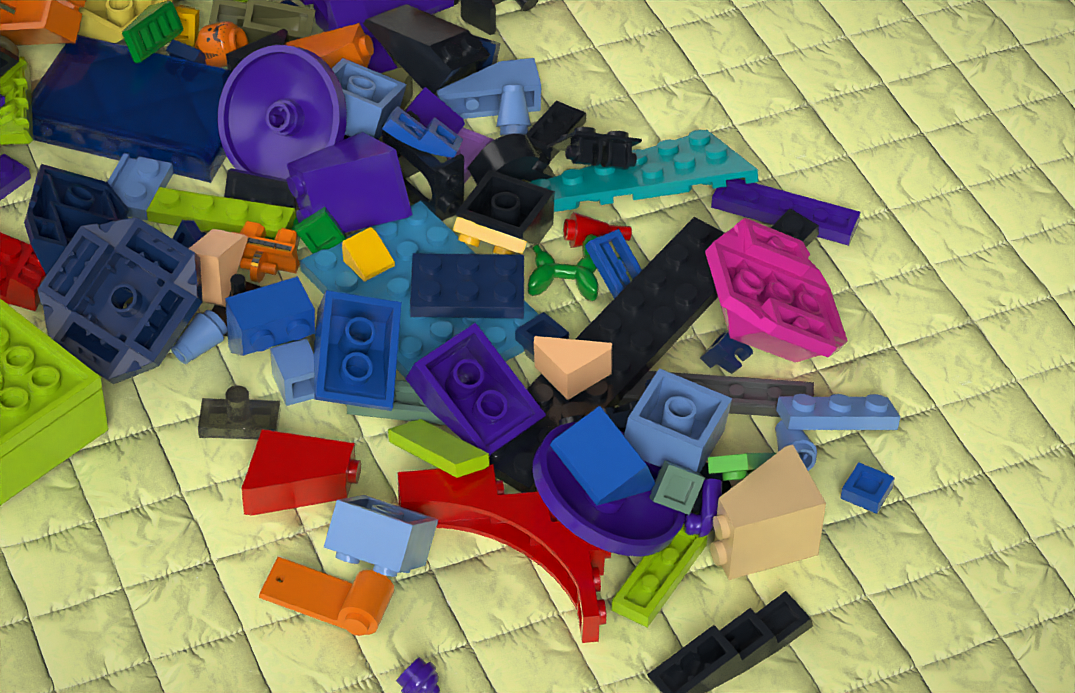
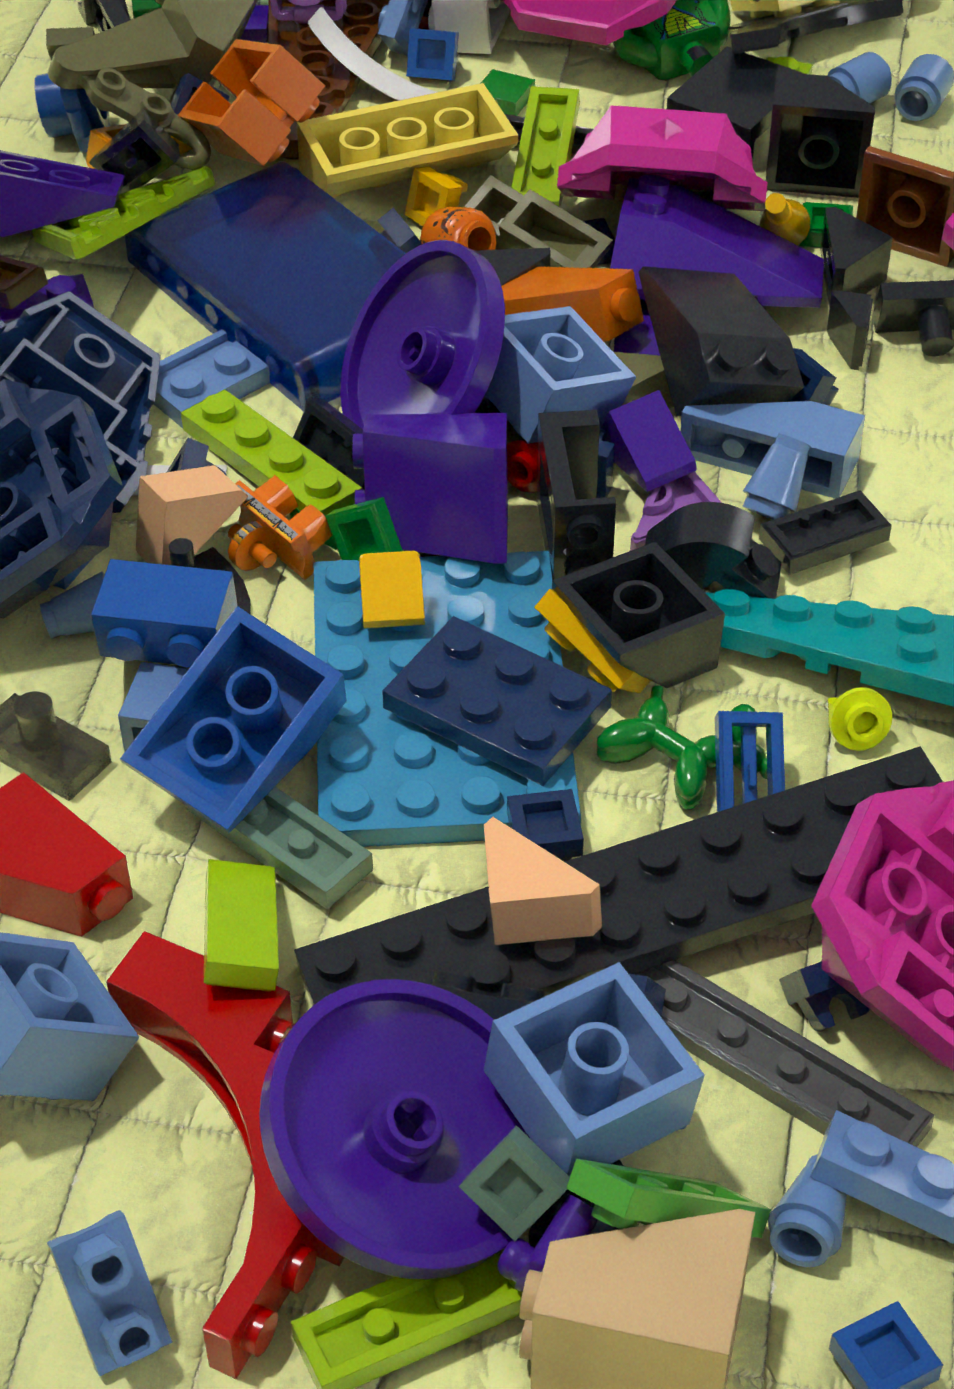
camera: 35 degrees right, 0 degrees up
green slope [122,1,183,63] -> none
blue slope [382,106,463,158] -> none
dark purple slope [405,322,546,456] -> none
black hinge [547,127,642,170] -> none
blue slope [550,406,655,506] -> none
red cone [563,212,632,248] -> none
none -> medium blue hips [47,1210,172,1376]
none -> neon yellow plate [828,687,892,751]

